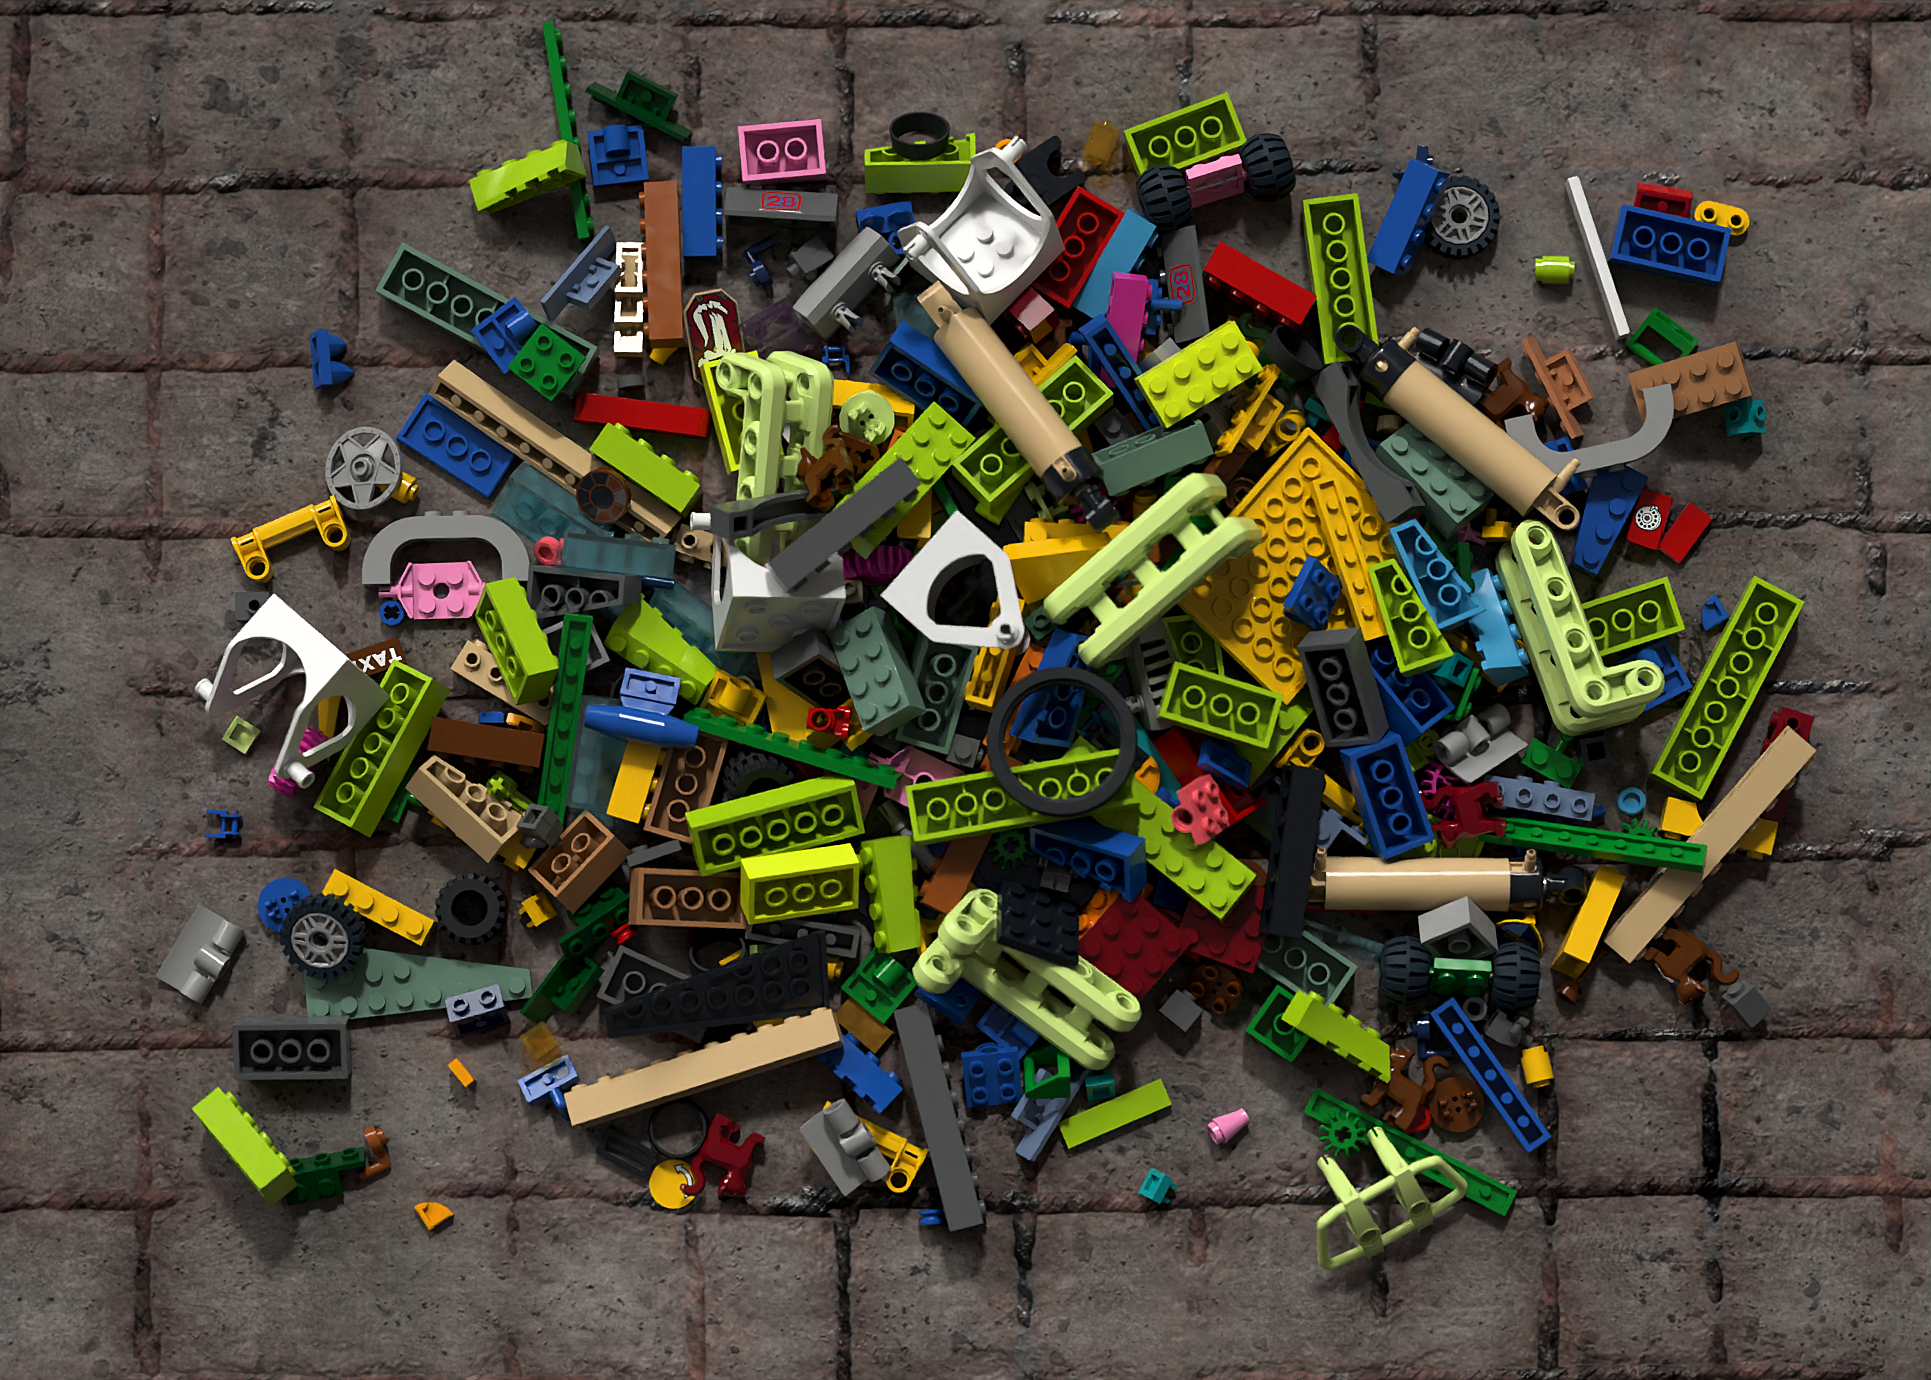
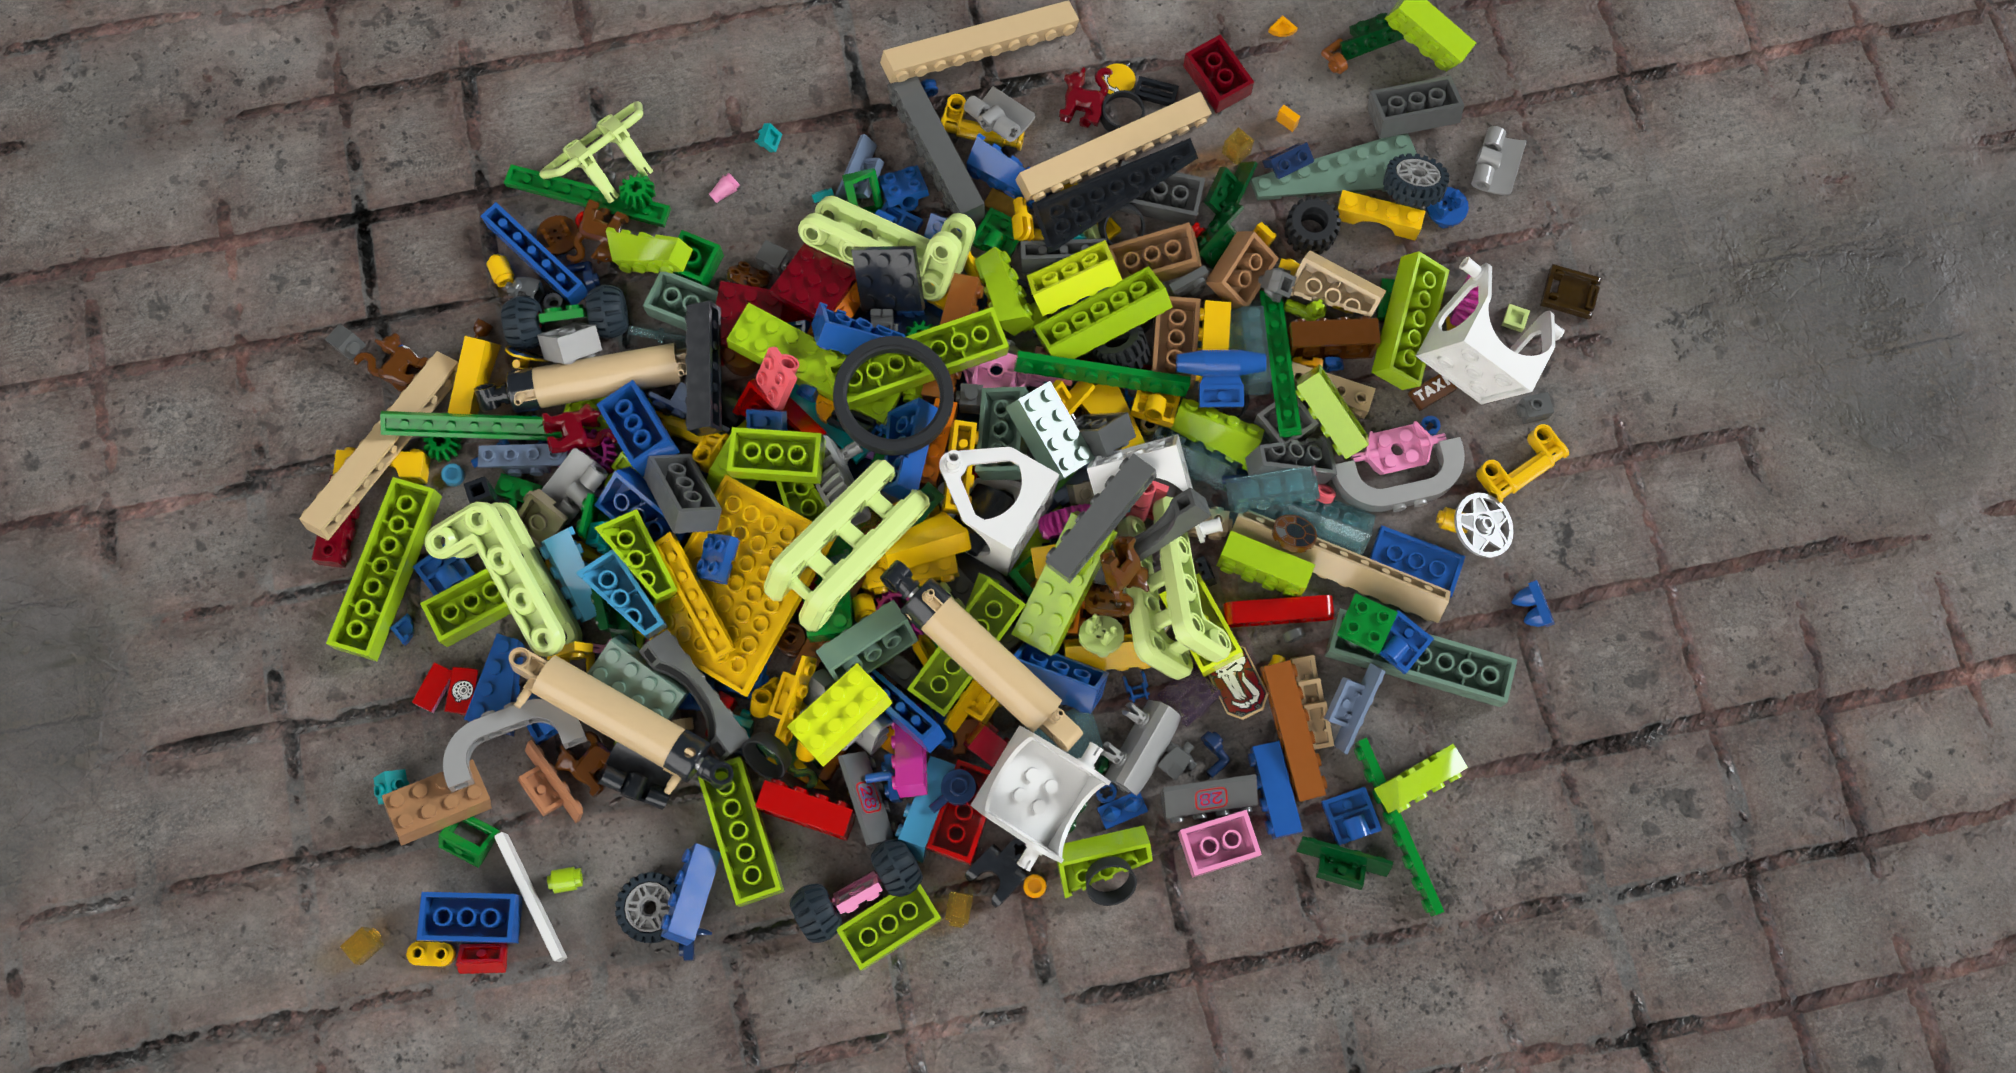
camera: 170 degrees right, 10 degrees down
blue piece [205,810,242,839] -> none
blue plate [517,1054,581,1121] -> none
red plate [806,705,852,741] -> none
lime tile [1058,1079,1172,1149] -> none
none -> clear yellow brick [340,927,384,965]
none -> dark tan plate [516,489,569,550]
none -> tan brick [880,0,1079,83]
none -> dark blue piece [928,769,976,813]
none -> yellow arm [1012,197,1035,241]
none -> dark red brick [1183,34,1254,114]
none -> black tile [1195,556,1217,587]
none -> dark brown container [1540,264,1602,319]

